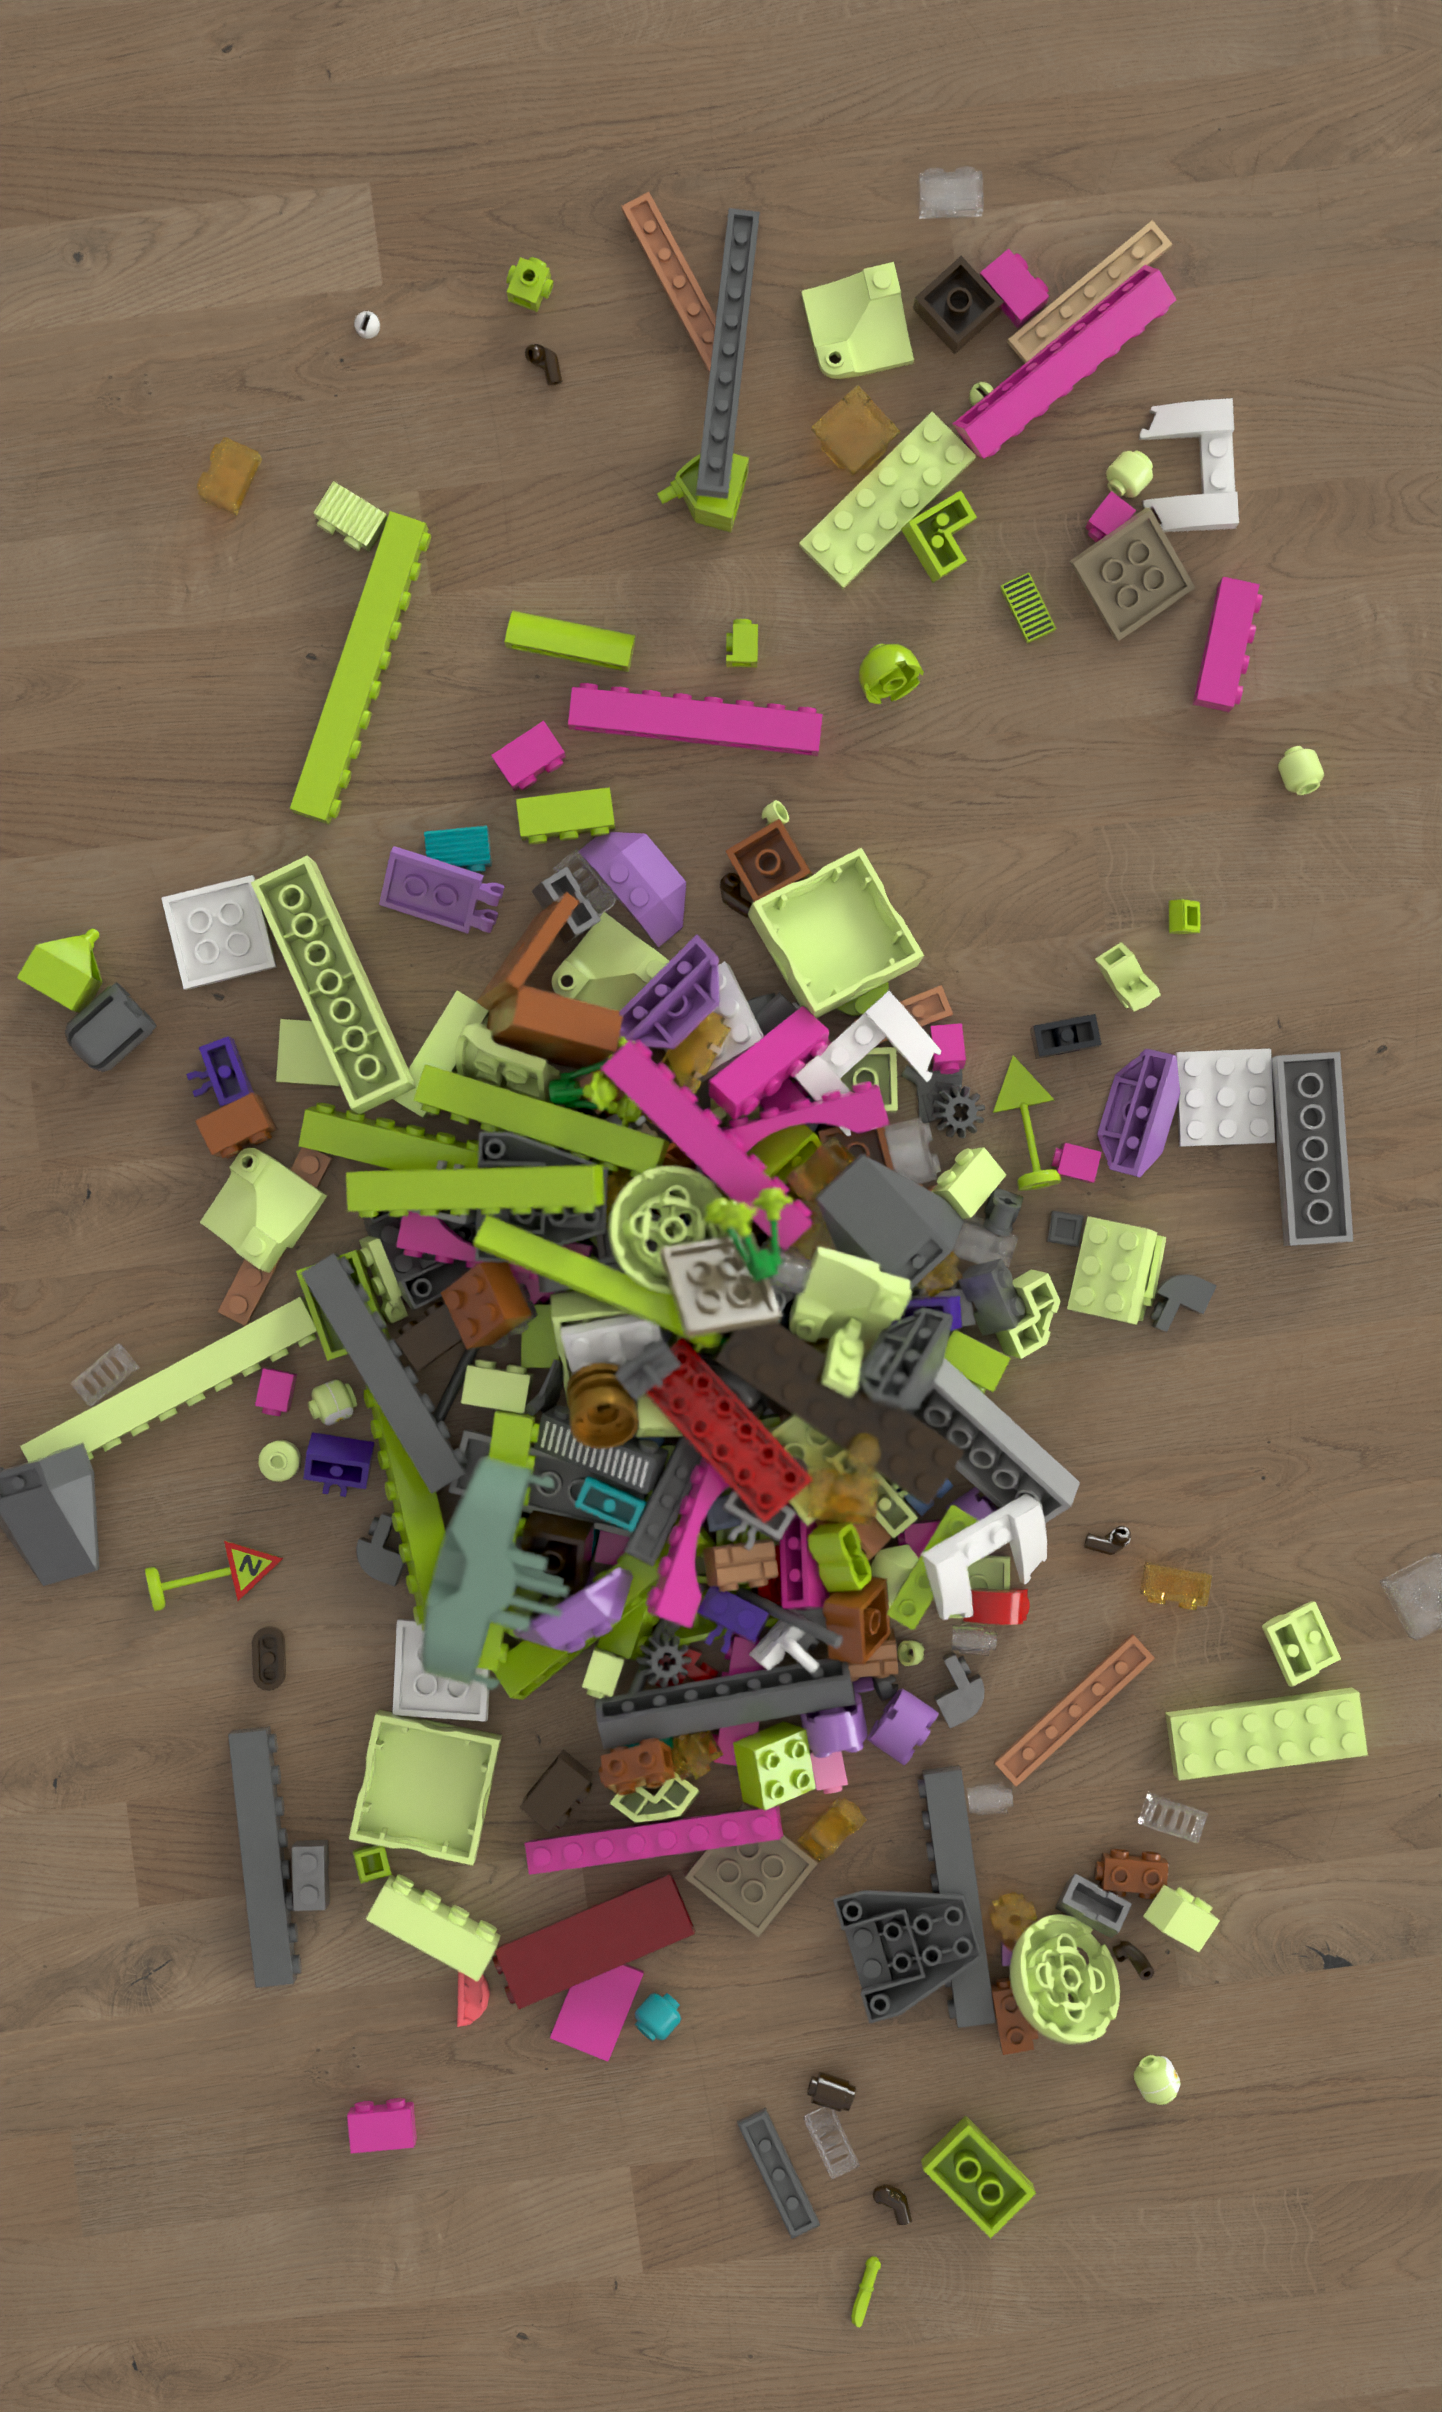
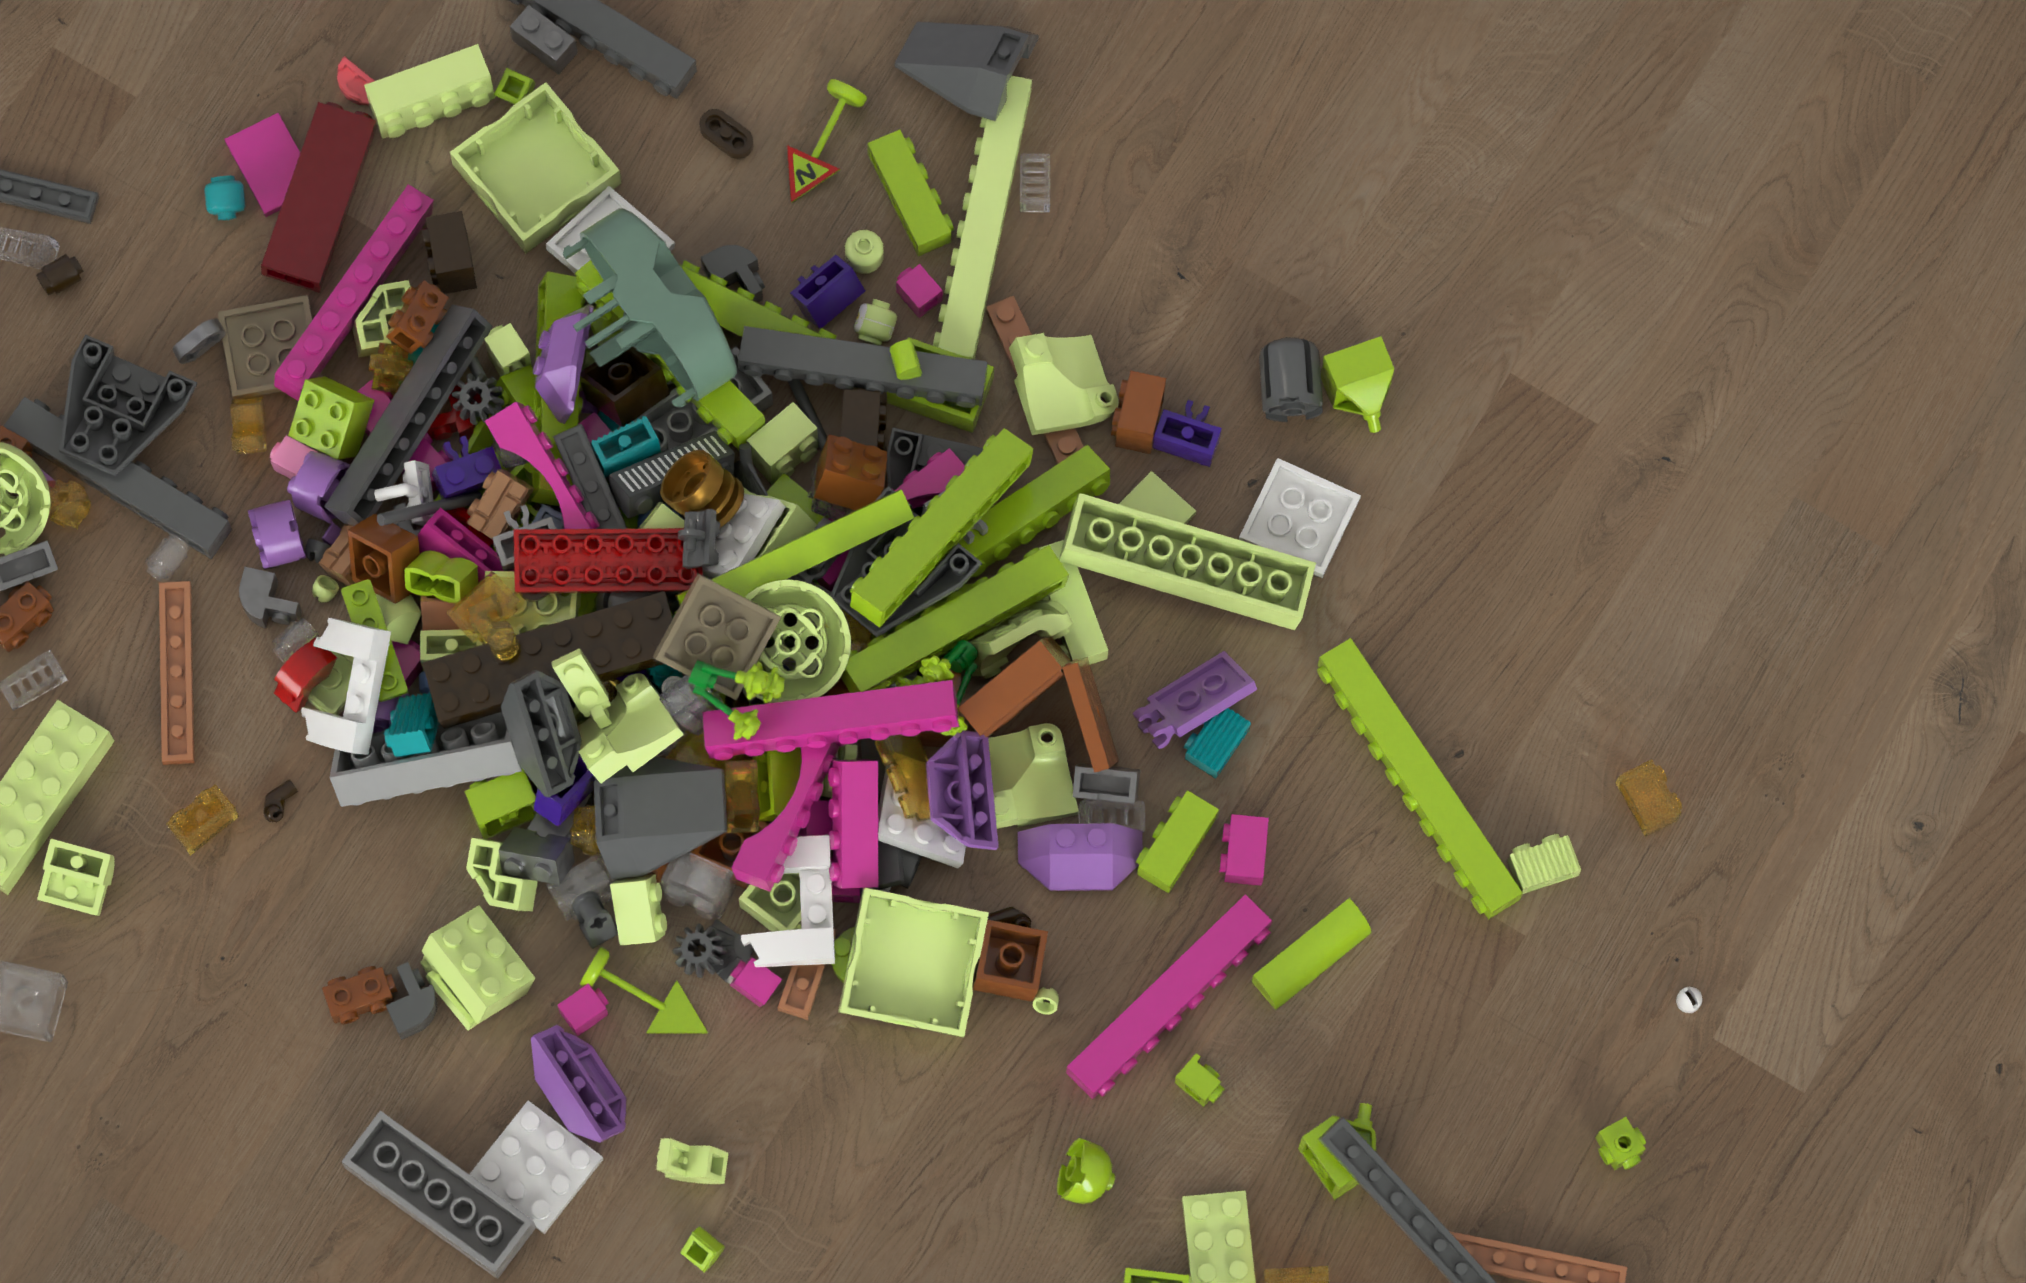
camera: 130 degrees right, 15 degrees down
yellowish green hinge [359,1236,408,1323] -> none
dark brown arm [525,344,562,386] -> none
black brick [1030,1014,1102,1059] -> none
dark grey tile [1047,1211,1084,1247] -> none
none -> flat silver beam [173,319,225,364]
none -> dark orange brick [322,966,398,1025]
none -> teal brick [384,692,440,757]
none -> lime brick [867,129,954,257]
none -> lime brick [889,339,922,380]

